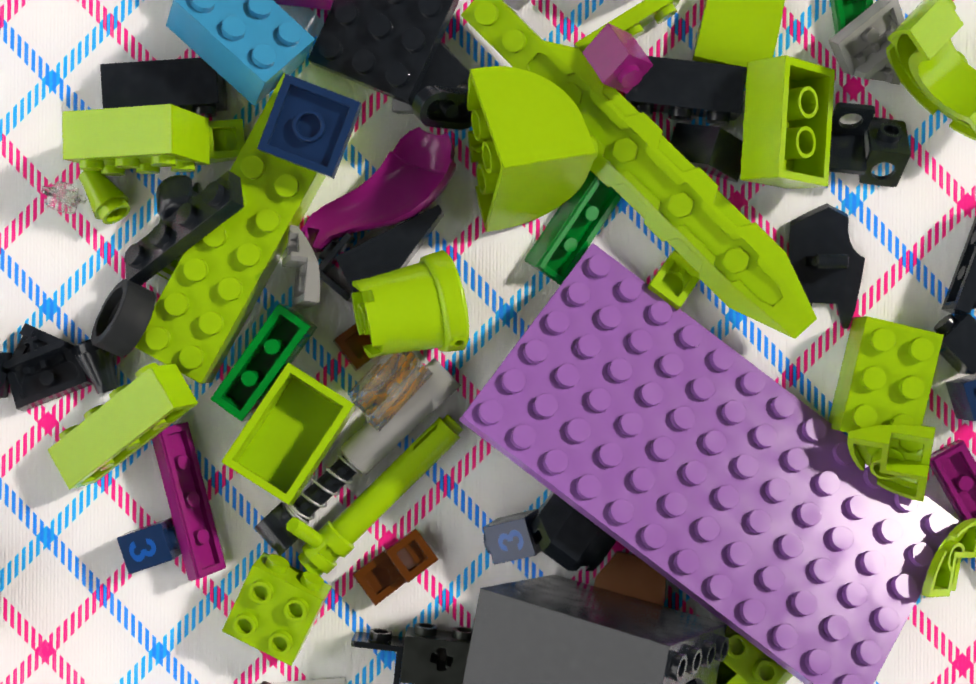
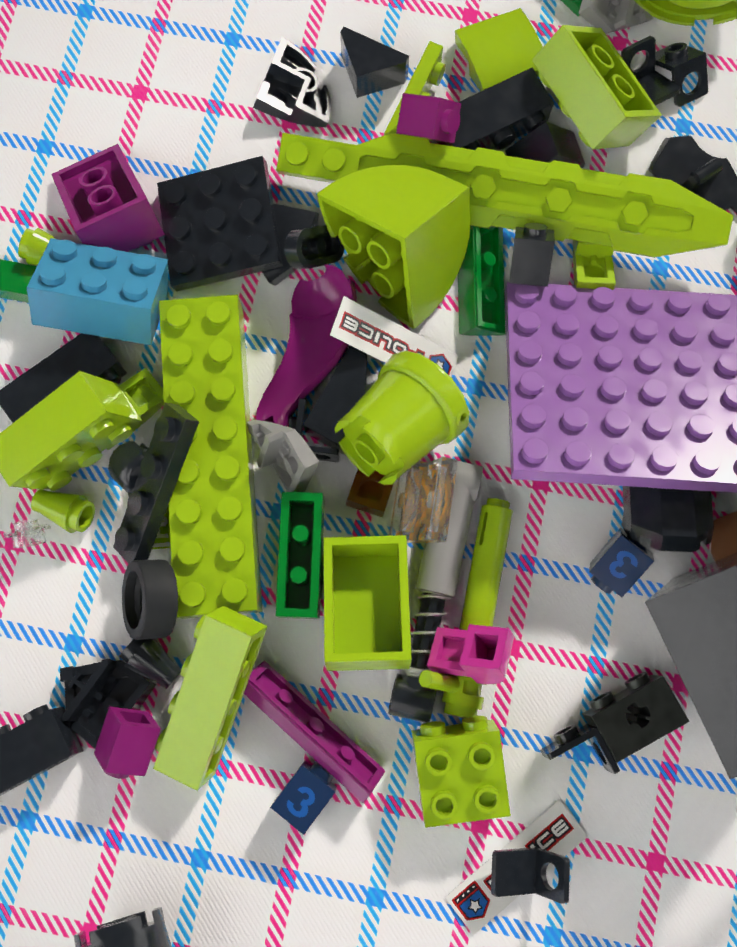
camera: 35 degrees left, 10 degrees down
dark blue plate [257,74,362,179] -> none
reddish brown slope [352,528,439,606] -> none
none -> magenta brick [94,706,161,779]
none -> white sticker [330,296,458,377]
none -> dark pink brick [427,624,514,684]
none -> black brick [509,223,555,287]

